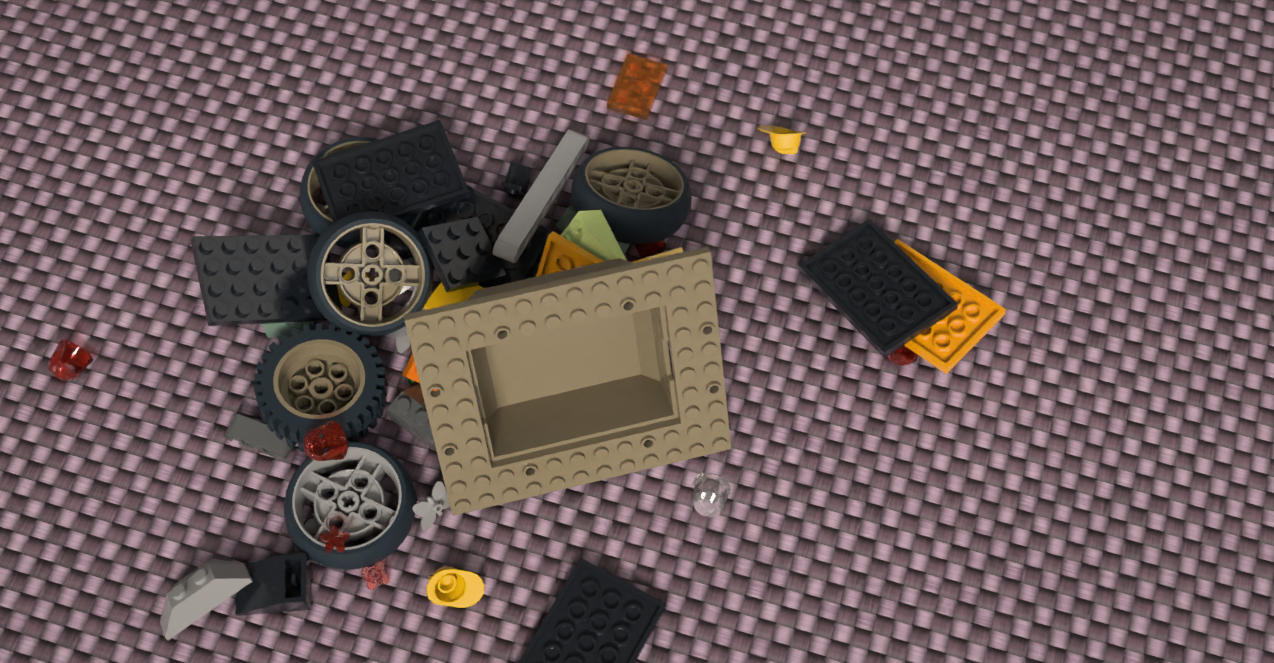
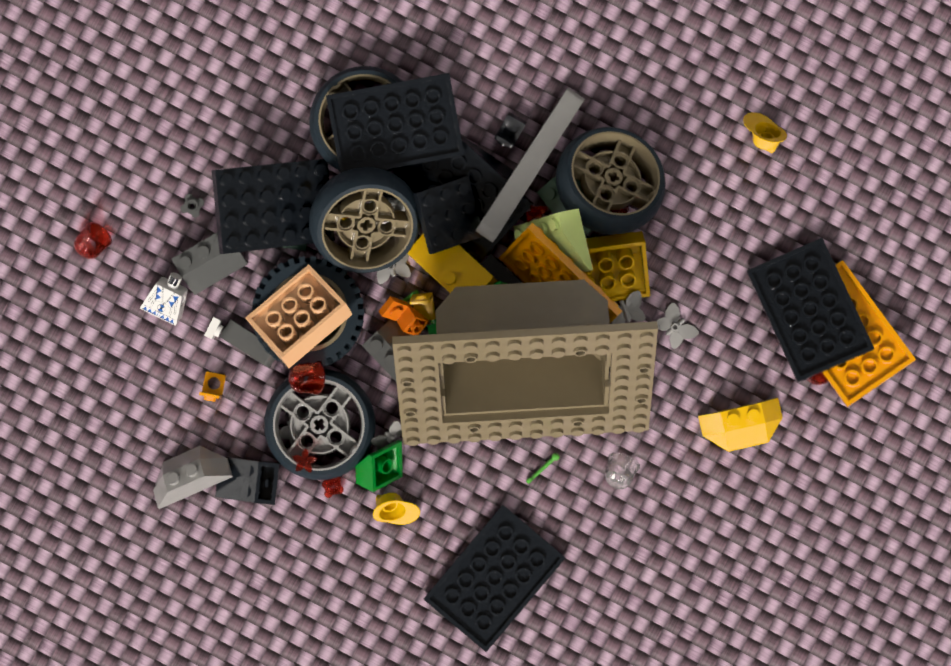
camera: 20 degrees right, 25 degrees up
clear orange plate [607,54,668,120] -> none
none -> torso [140,273,188,325]
none -> dark grey slope [172,232,248,295]
none -> dark grey plate [180,194,204,218]
none -> light orange bracket [199,372,226,402]
none -> white plate [204,317,224,339]
none -> light nougat slope [245,264,353,368]
none -> green slope [355,440,403,492]
none -> bright green hinge [526,453,560,484]
none -> light grey piece [657,303,699,349]
none -> yellow wedge [698,398,783,452]

